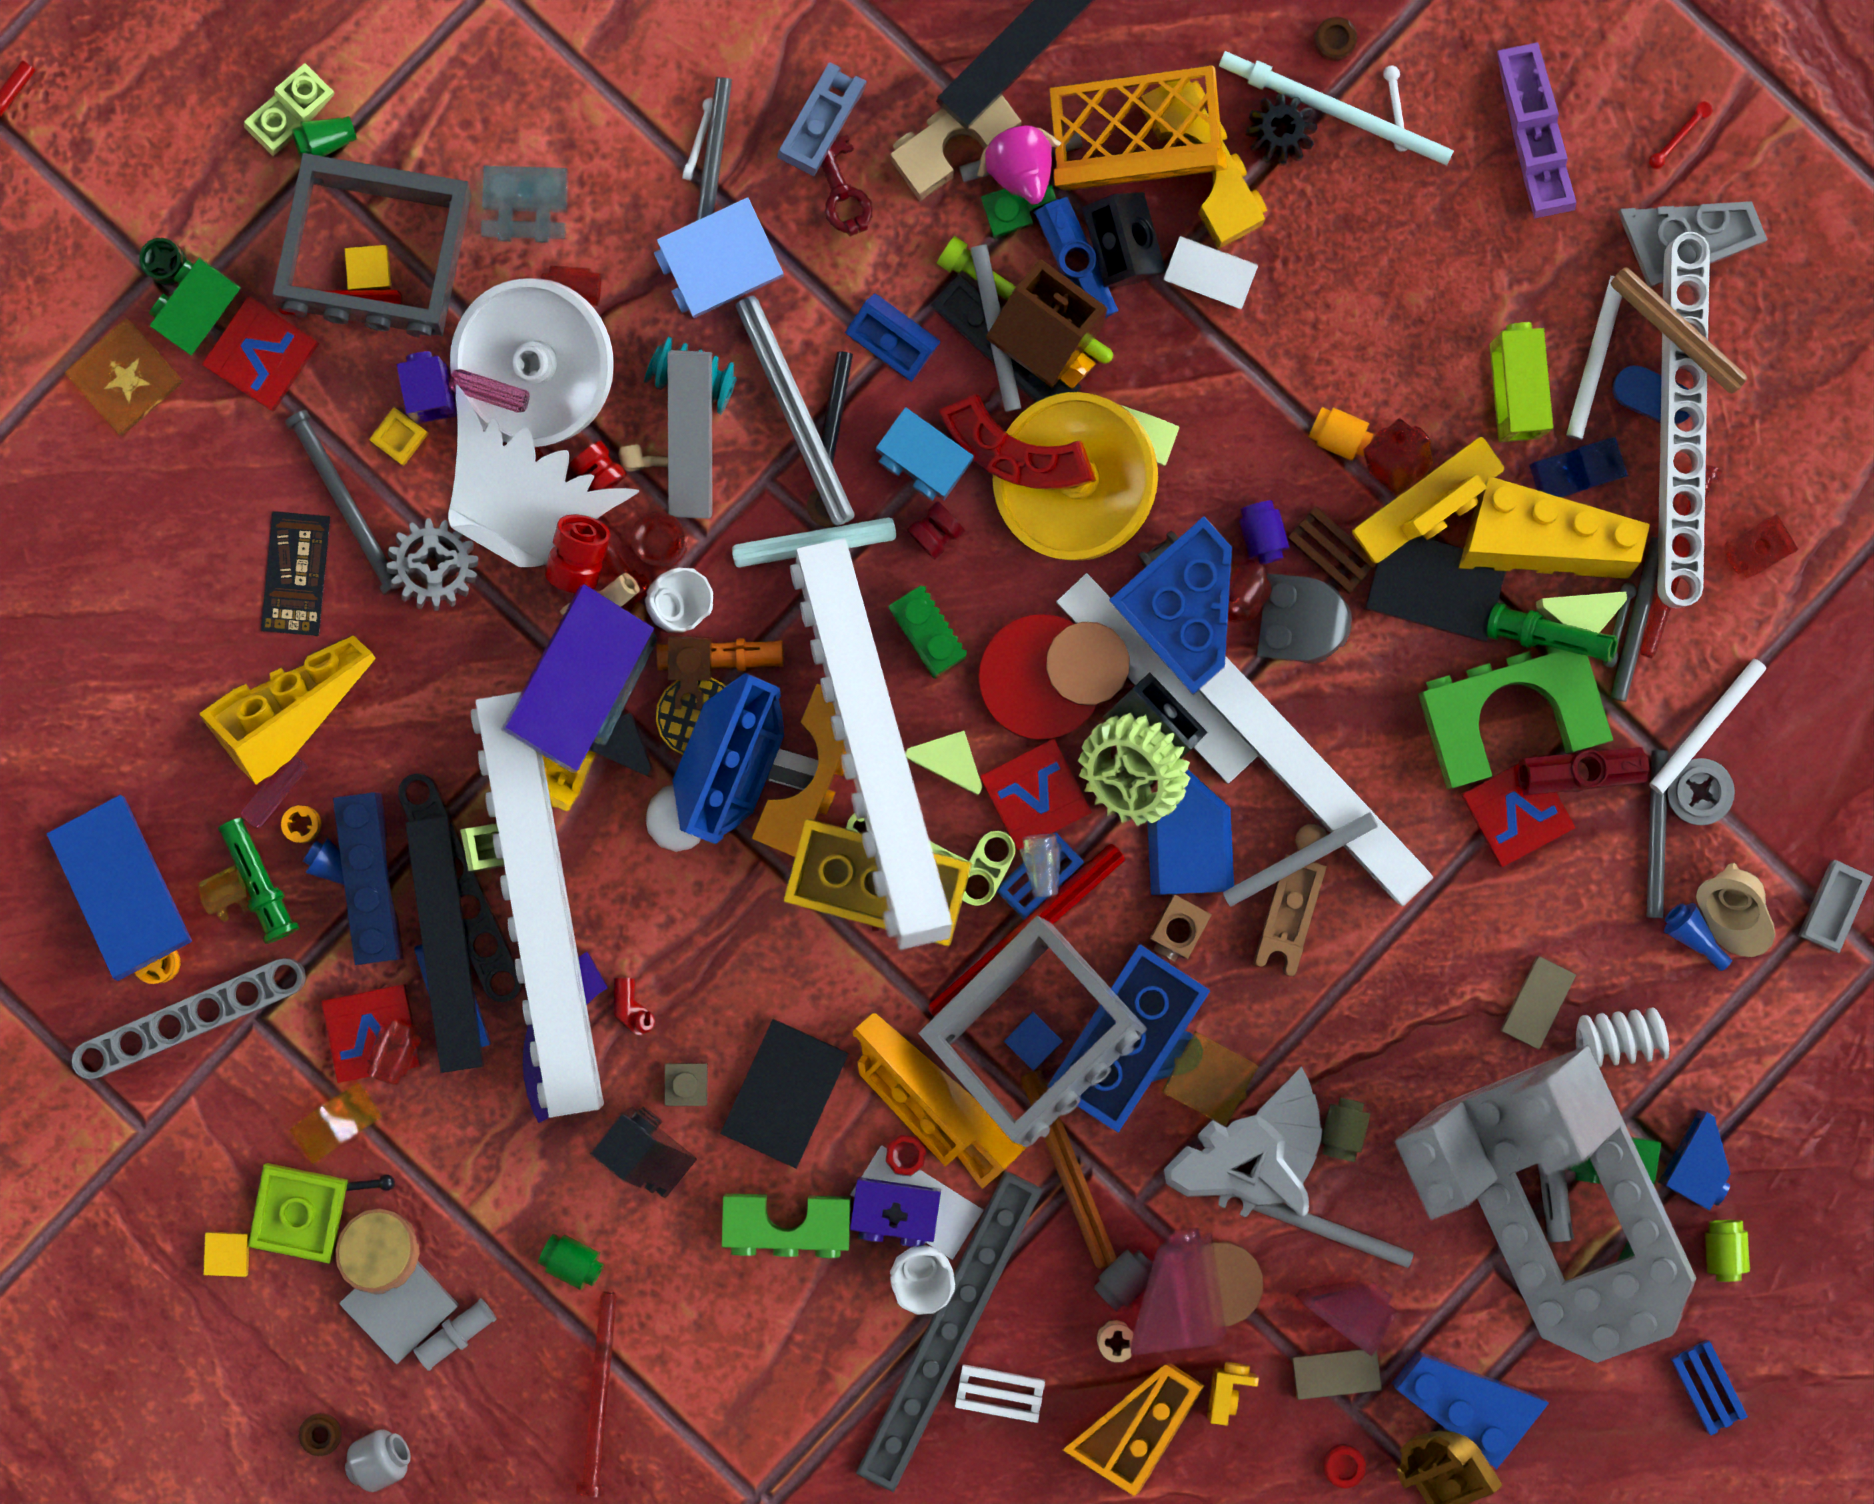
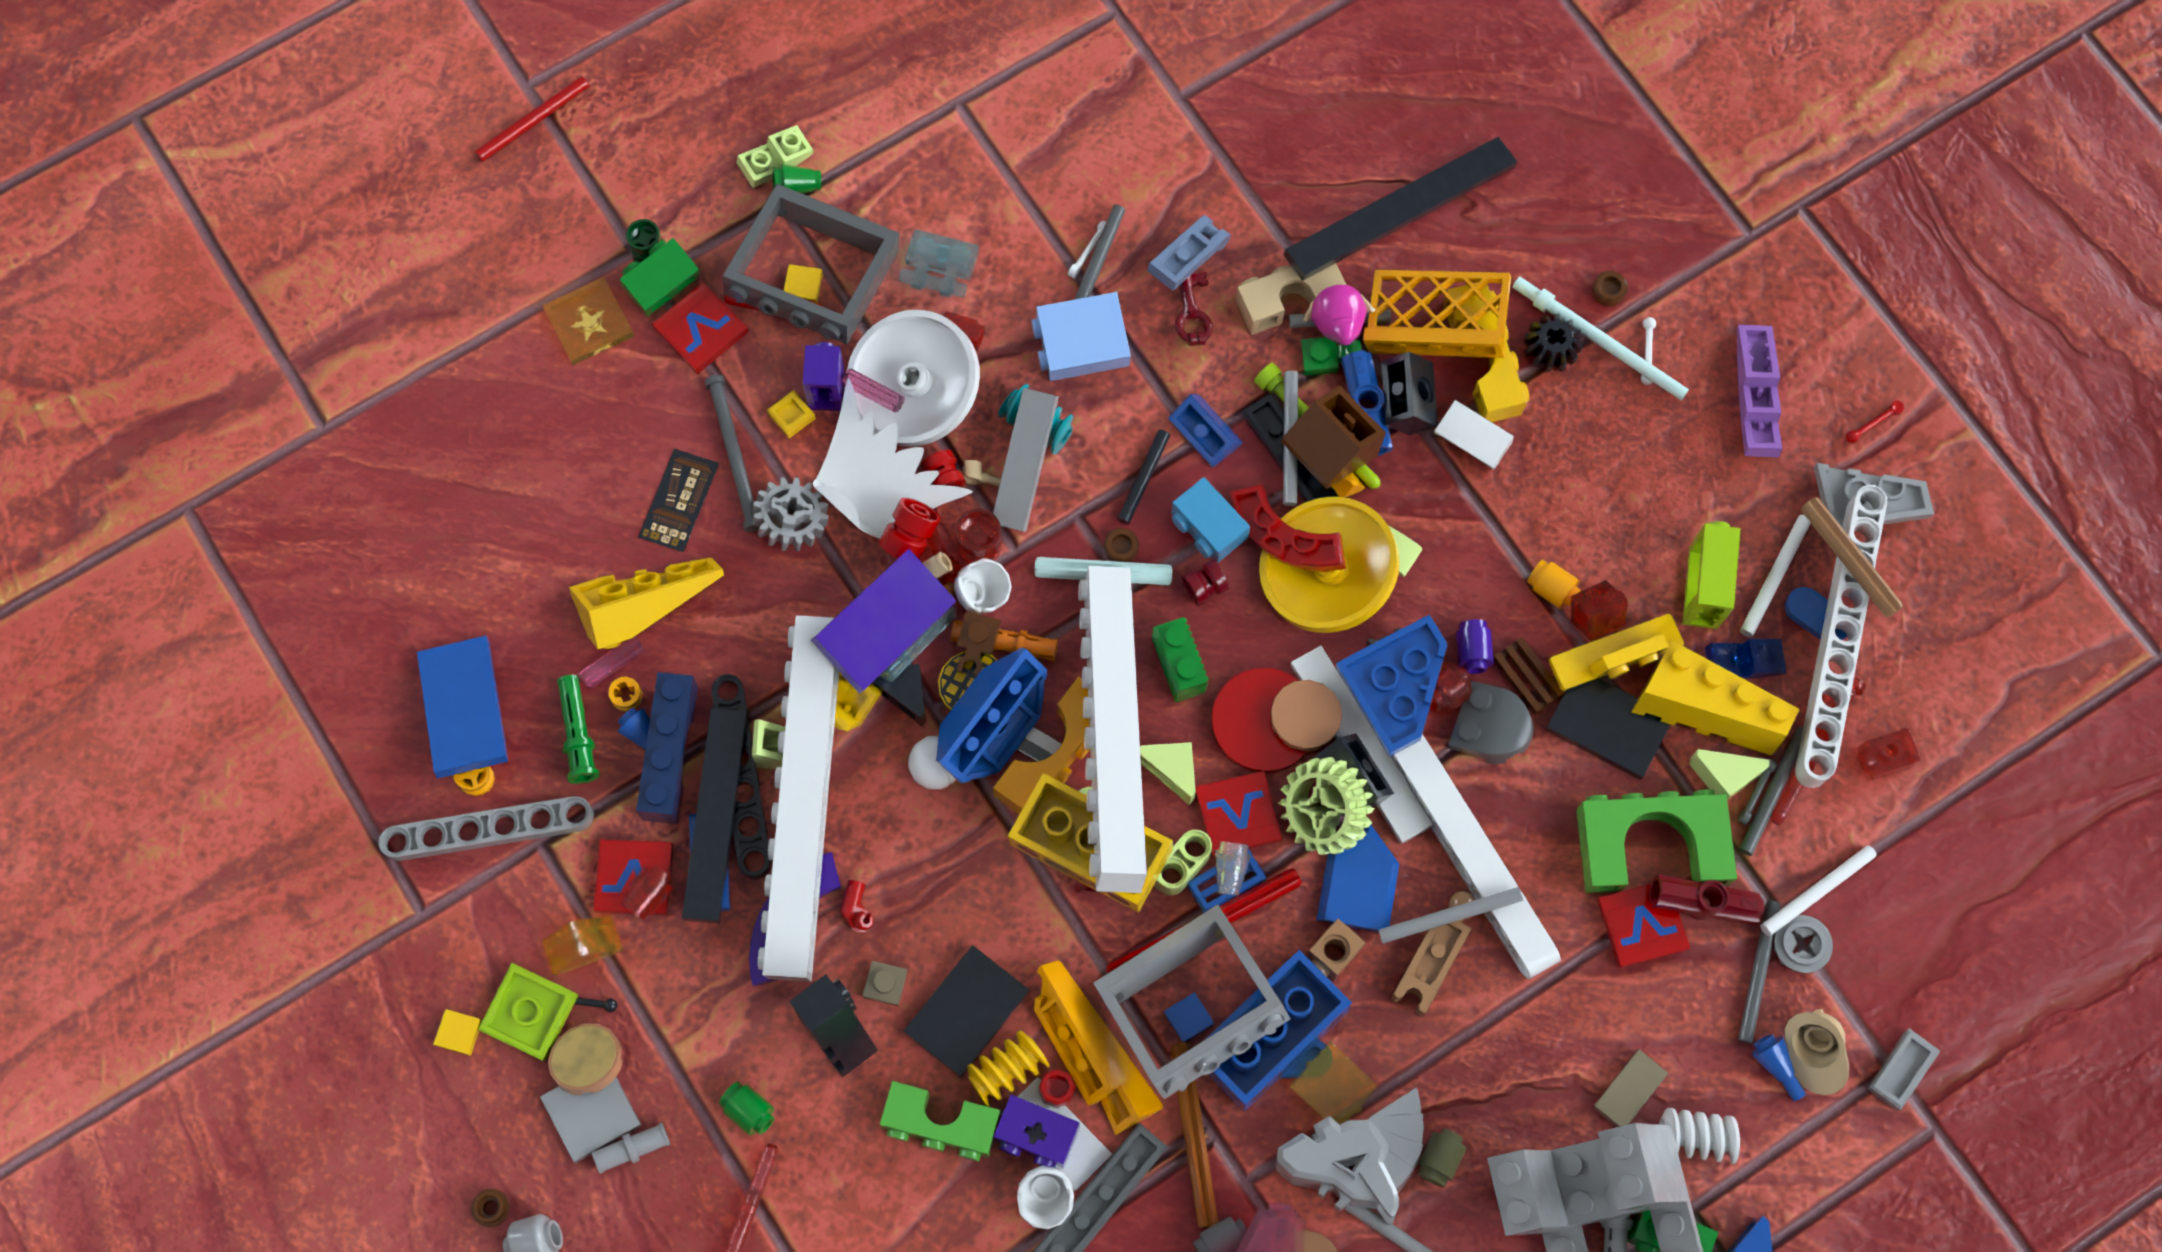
camera: 15 degrees right, 15 degrees down
clear yellow tile [198,865,249,922] -> none
light grey axle [736,296,854,525] -> none
green pin [1487,602,1618,662] -> none
none -> yellow piece [967,1030,1050,1107]

